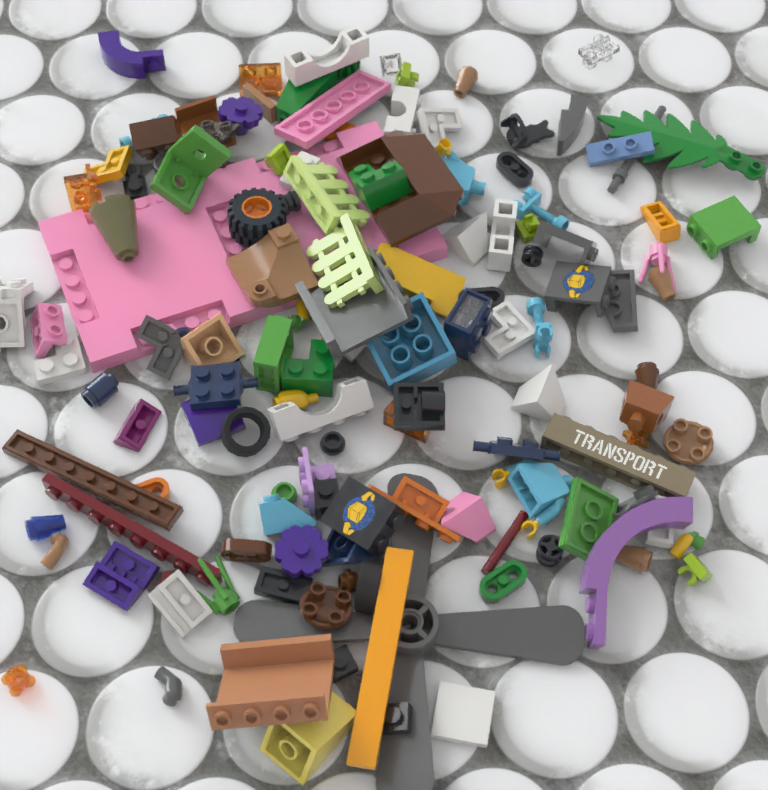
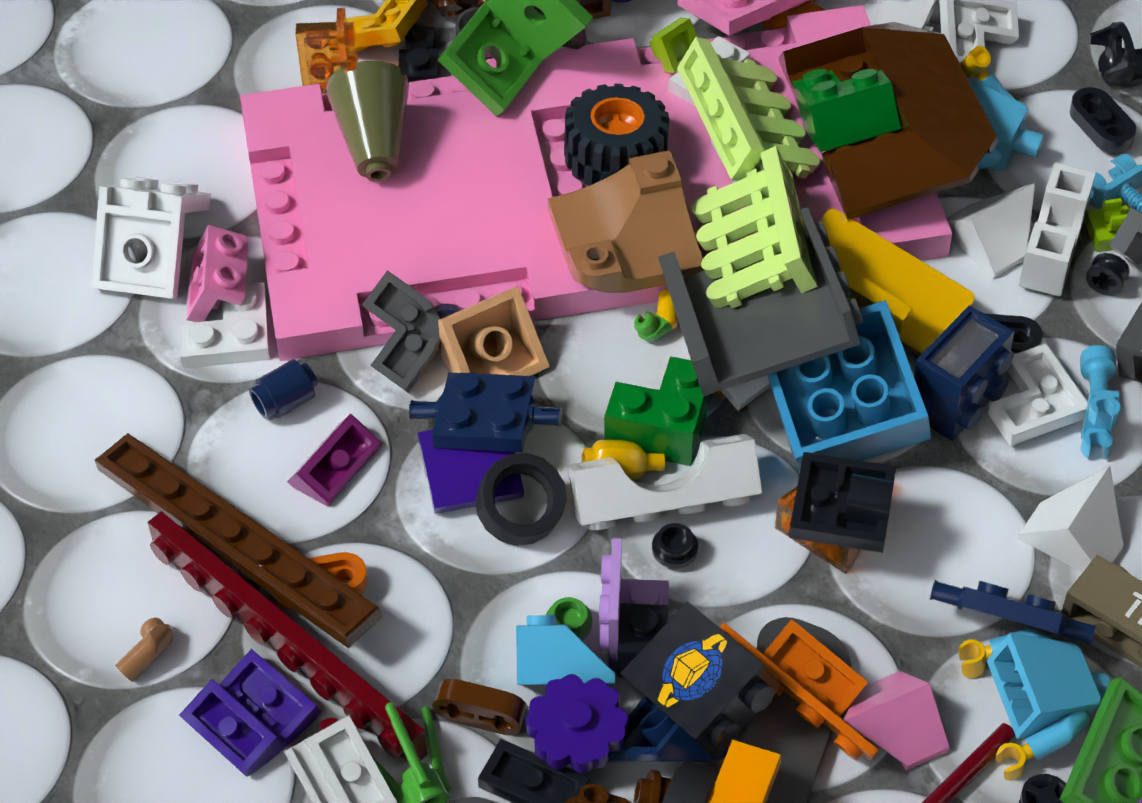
camera: 15 degrees right, 5 degrees down
clear blue cone [25,514,66,542] -> none
bright green window [253,315,294,394] -> none
black wheel [279,189,301,216] -> none

